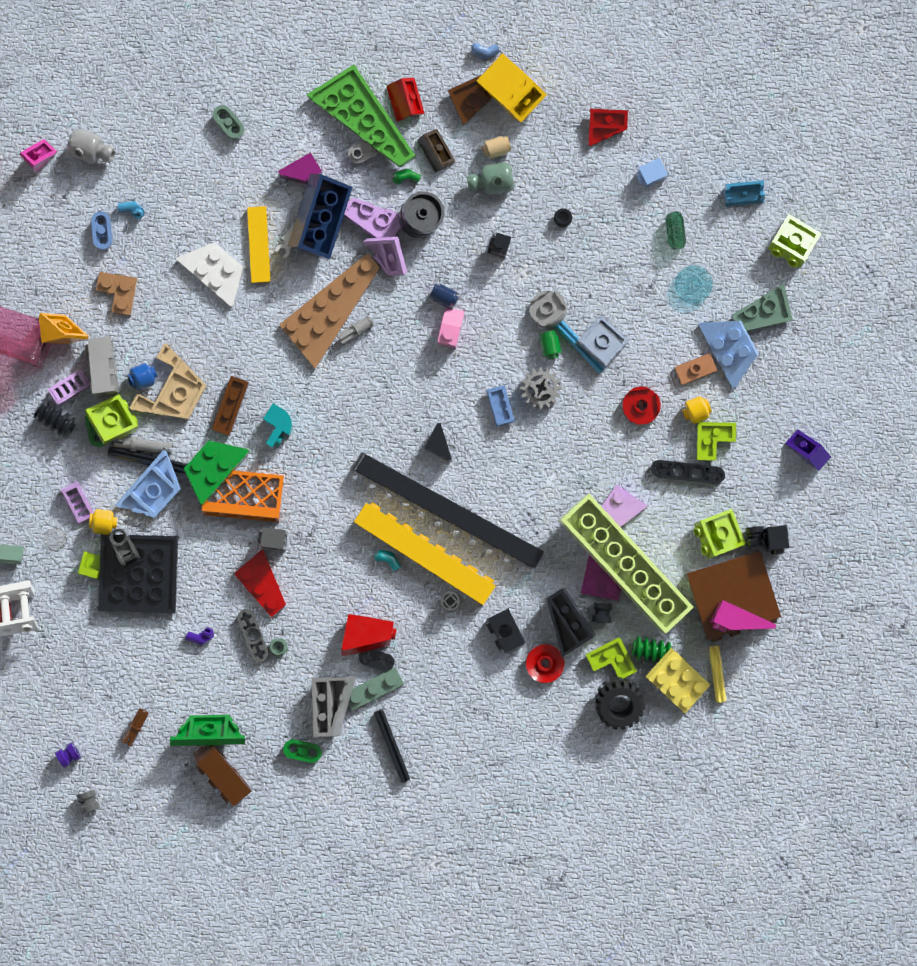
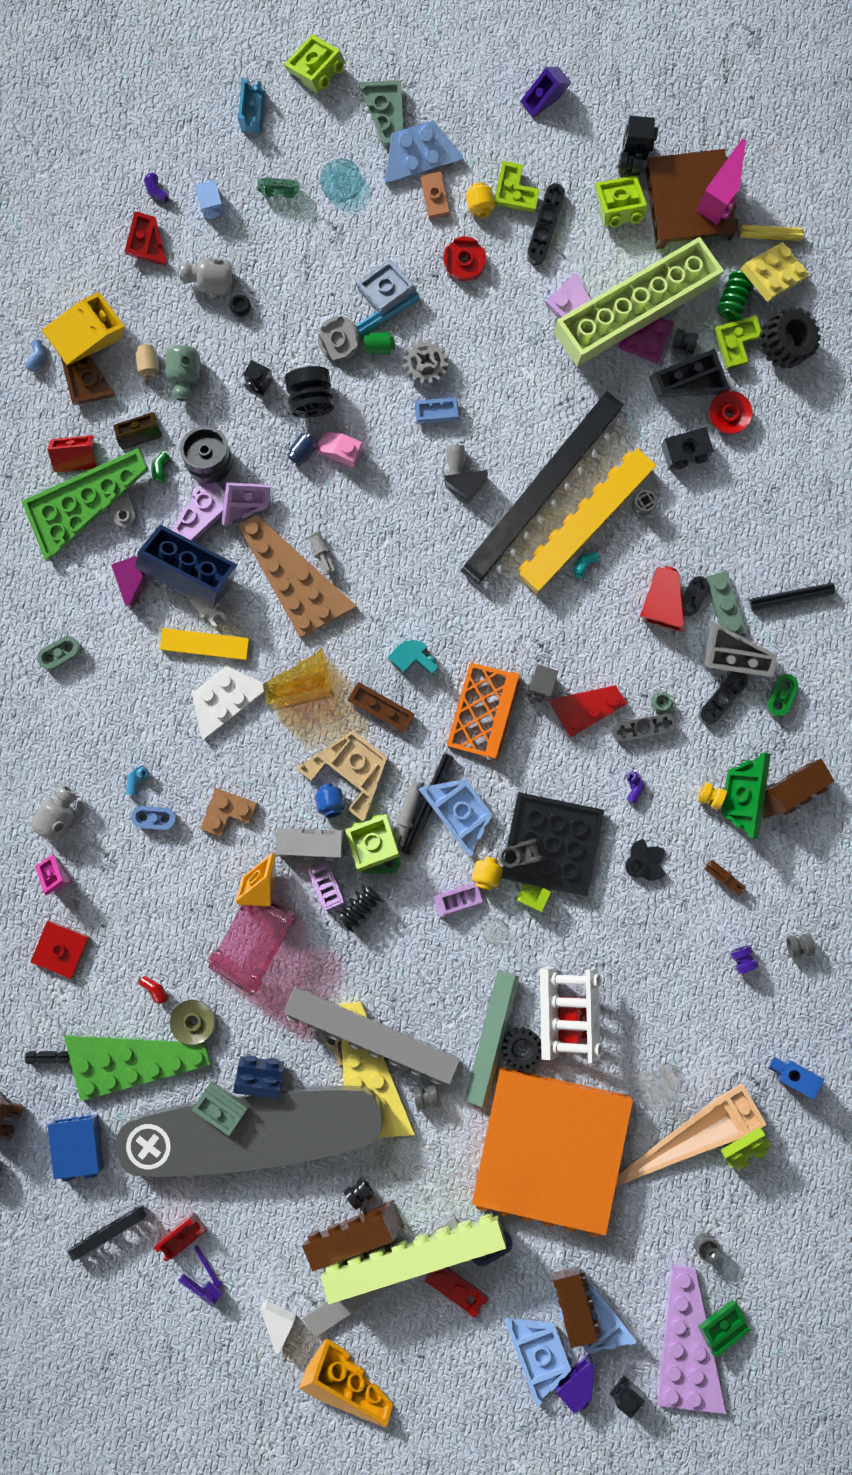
camera: 80 degrees left, 0 degrees up
green wing [184,440,249,507] -> none
none -> dark purple arm [144,172,169,203]
none -> light grey piece [180,256,233,298]
none -> clear yellow wedge [262,649,334,712]
none -> black wheel [284,366,335,418]
none -> light grey cone [445,445,467,475]
none -> black plate [625,839,666,881]
none -> yellow wheel [697,782,727,810]
none -> black beam [698,672,748,725]

